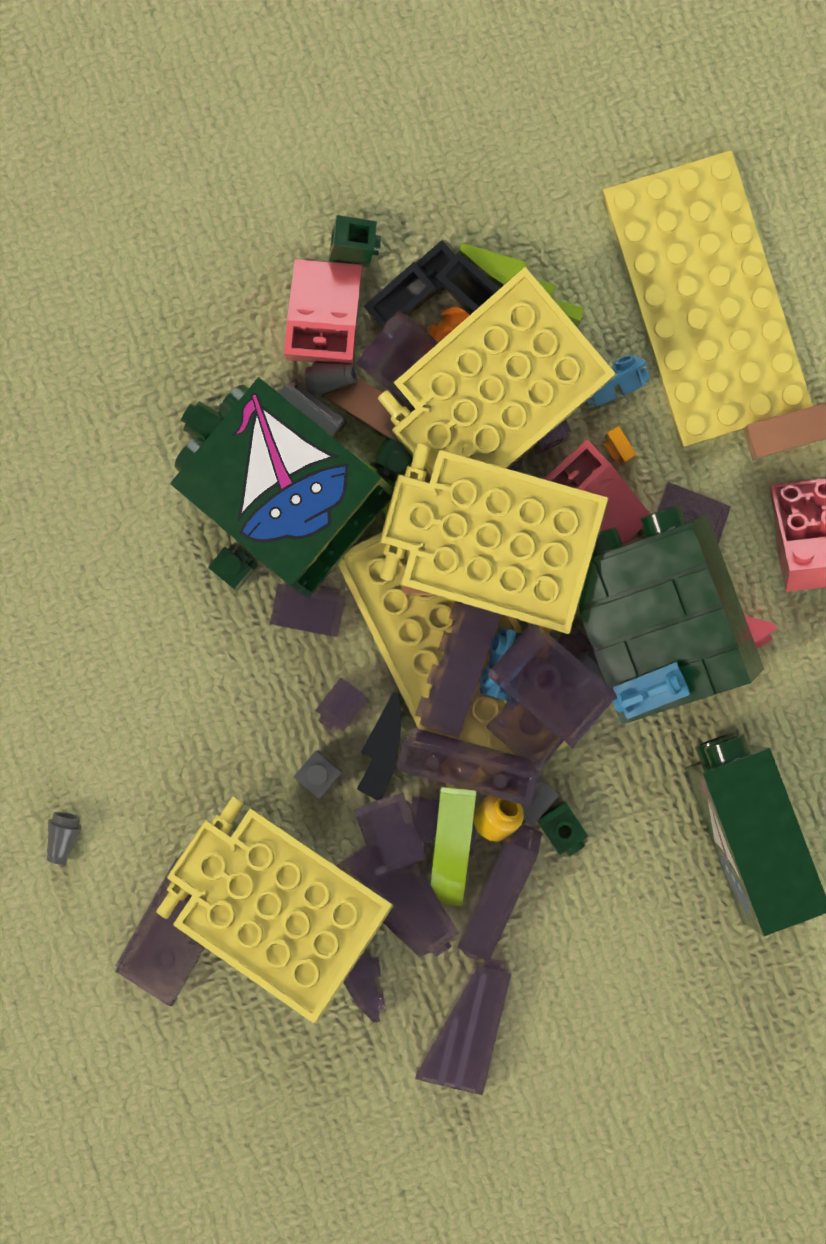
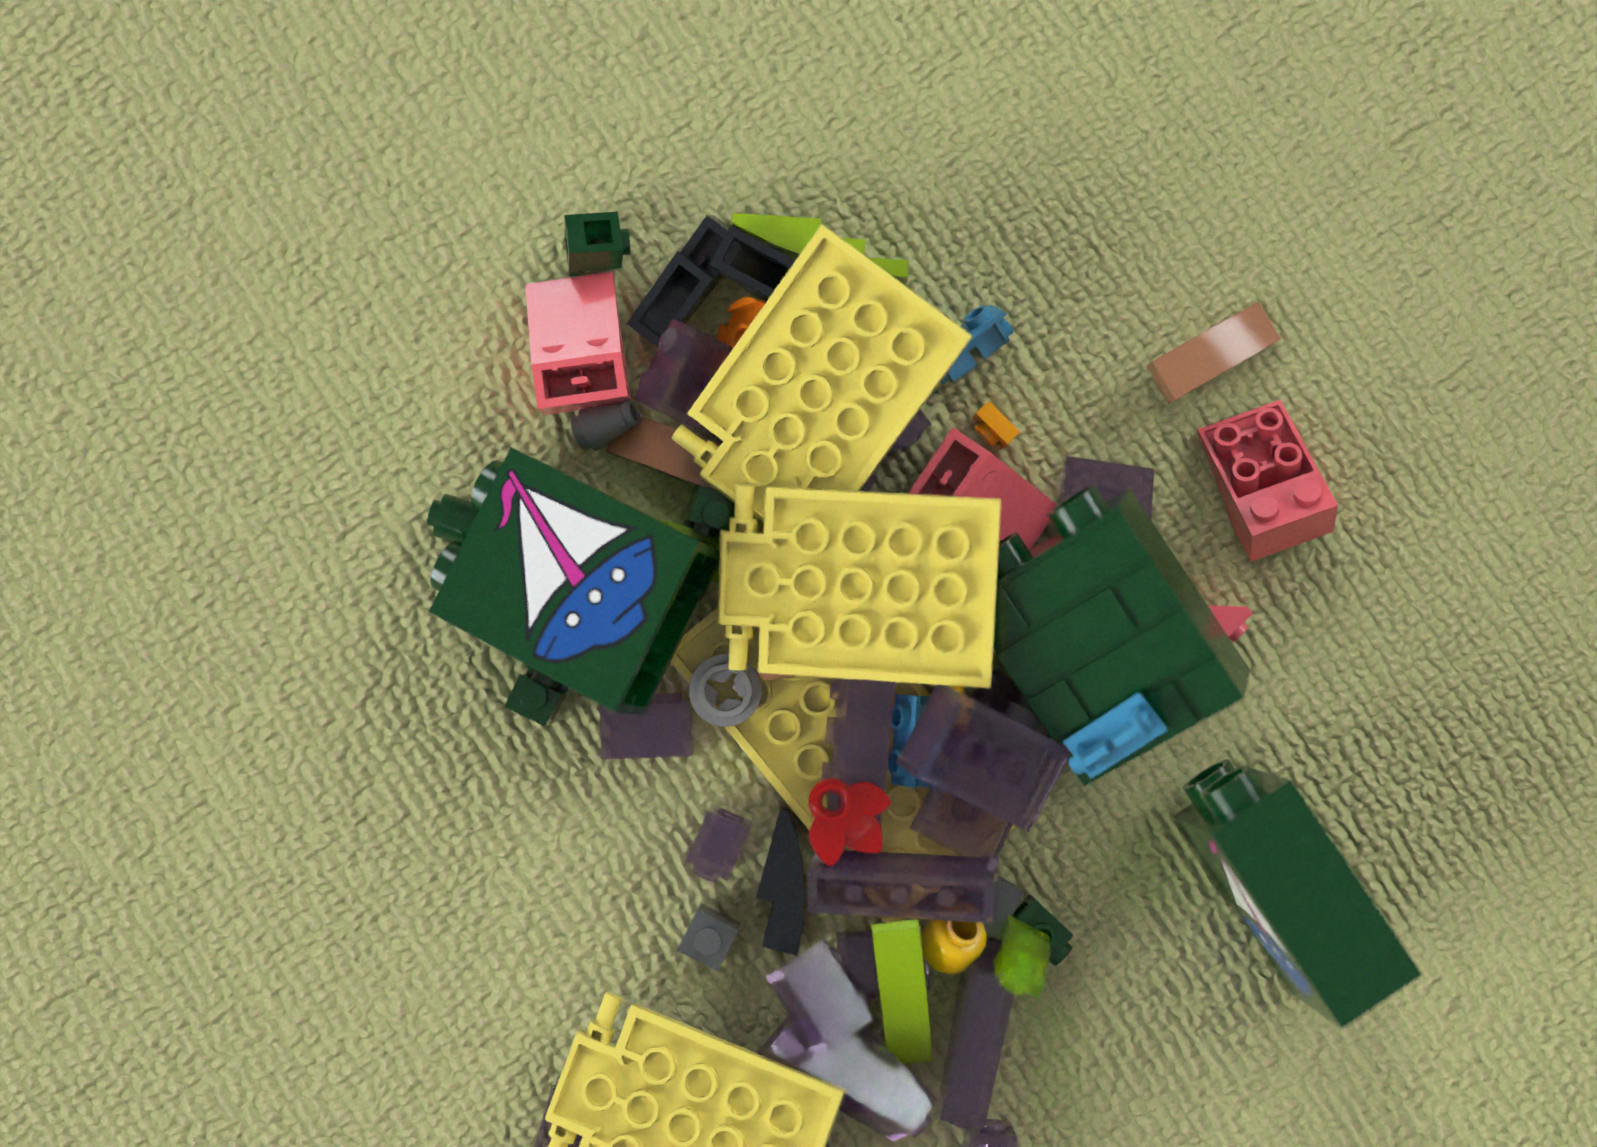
camera: 15 degrees left, 0 degrees up
dark grey cone [46,812,82,865] -> none
light grey tile [279,380,347,436] -> none
light yellow plate [602,150,813,448] -> none
none -> light grey gear [689,654,762,727]
none -> red plate [808,778,891,866]
none -> clear neon green slope [994,915,1050,999]

